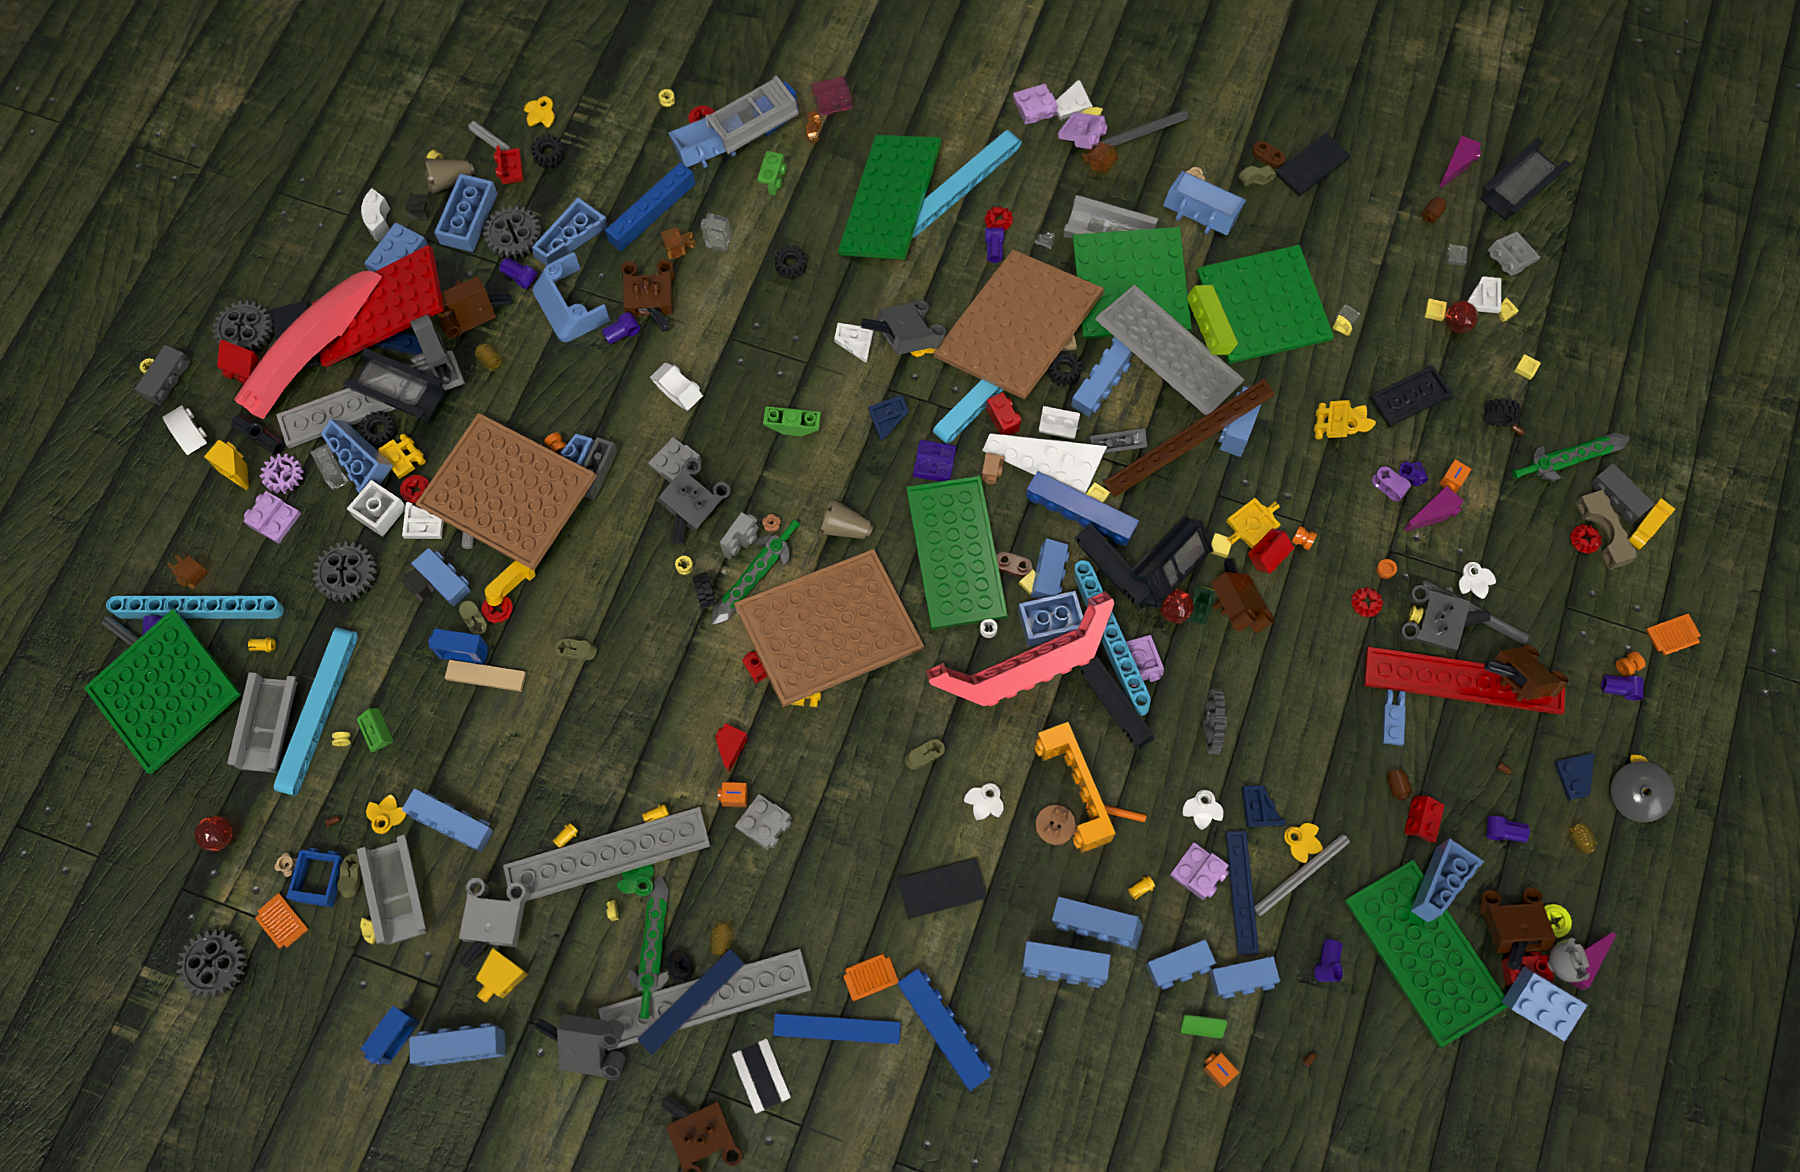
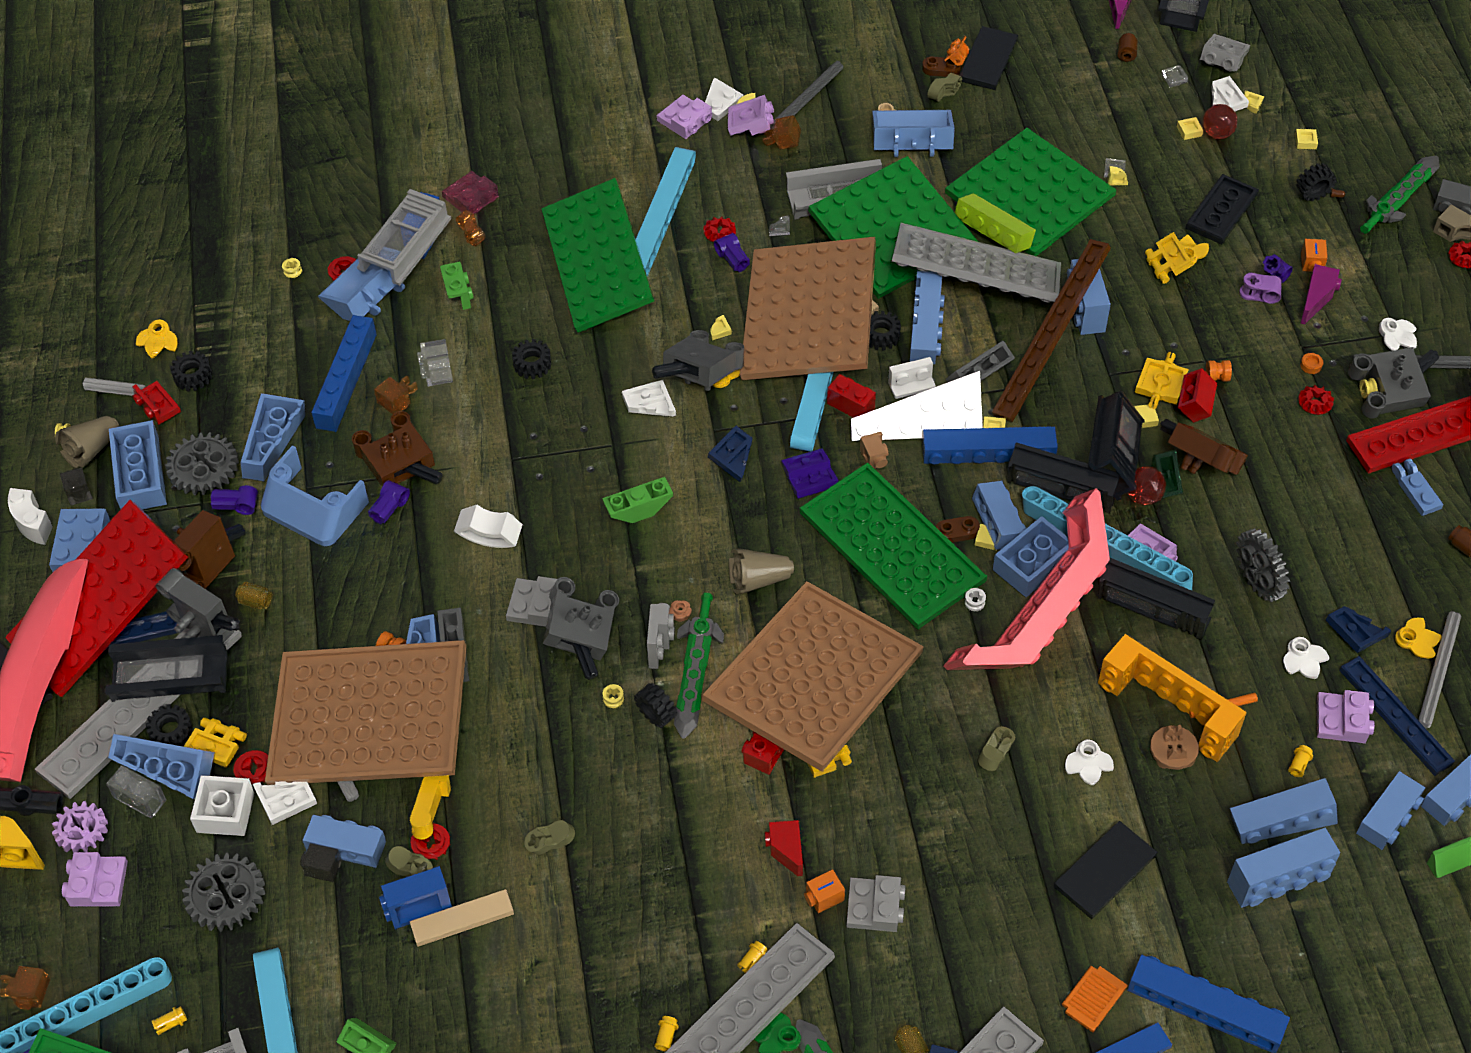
camera: 30 degrees left, 15 degrees down
none -> light yellow tile [711,315,732,341]
none -> orange hinge [944,36,969,66]

